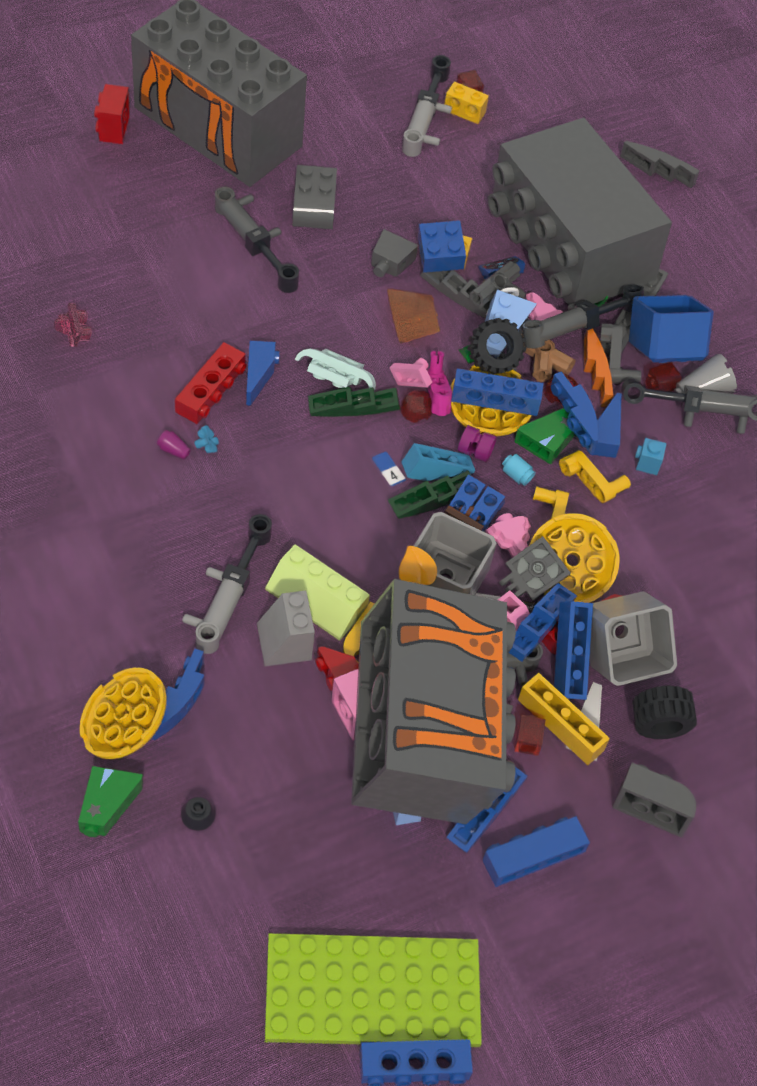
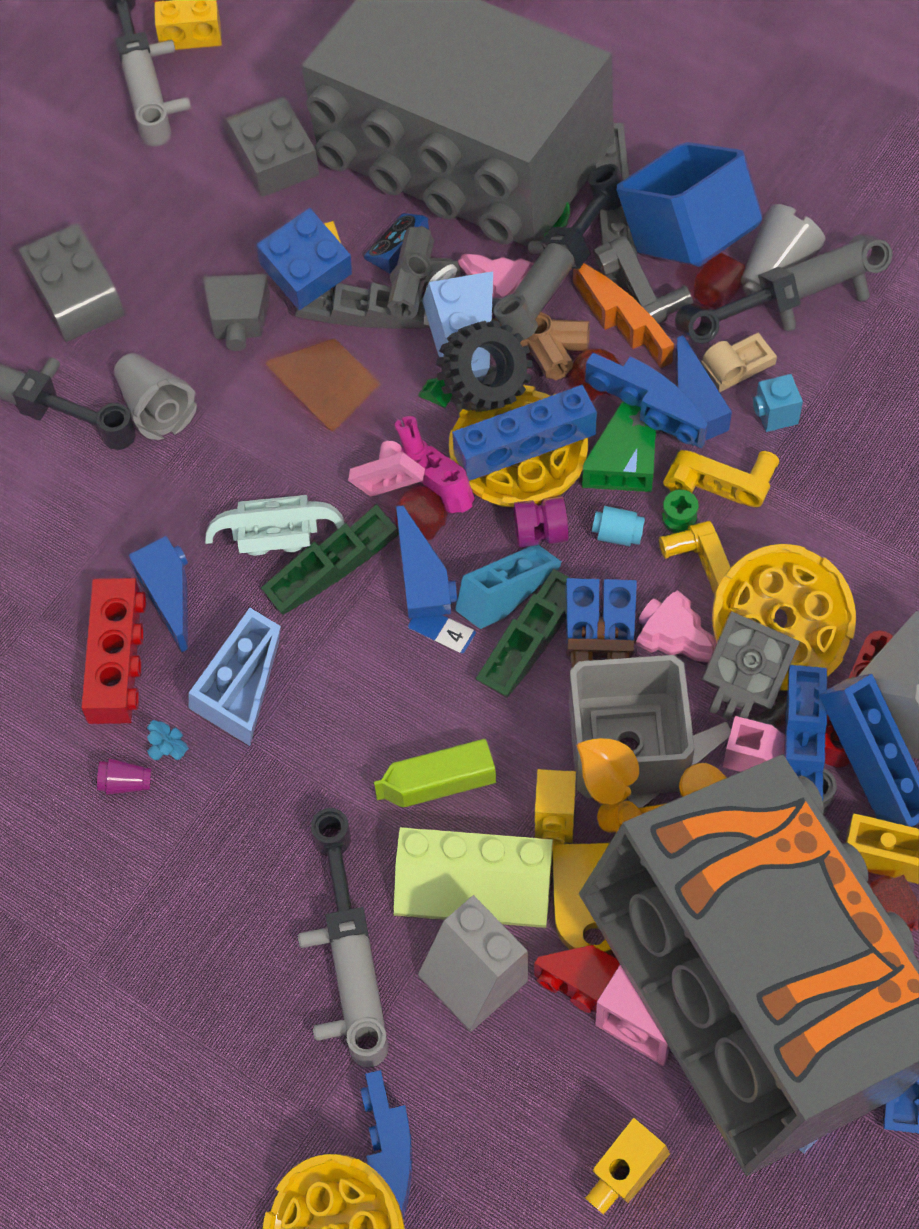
camera: 20 degrees left, 5 degrees up
none -> light grey cone [114,353,197,440]
none -> light blue wedge [189,608,281,746]
none -> dark grey brick [223,96,319,198]
none -> lime piece [374,738,496,808]
none -> blue slope [396,506,457,619]
none -> yellow brick [535,769,576,845]
none -> yellow torso [585,1118,670,1215]
none -> green wheel [662,490,699,533]
none -> tan plate [701,332,777,392]

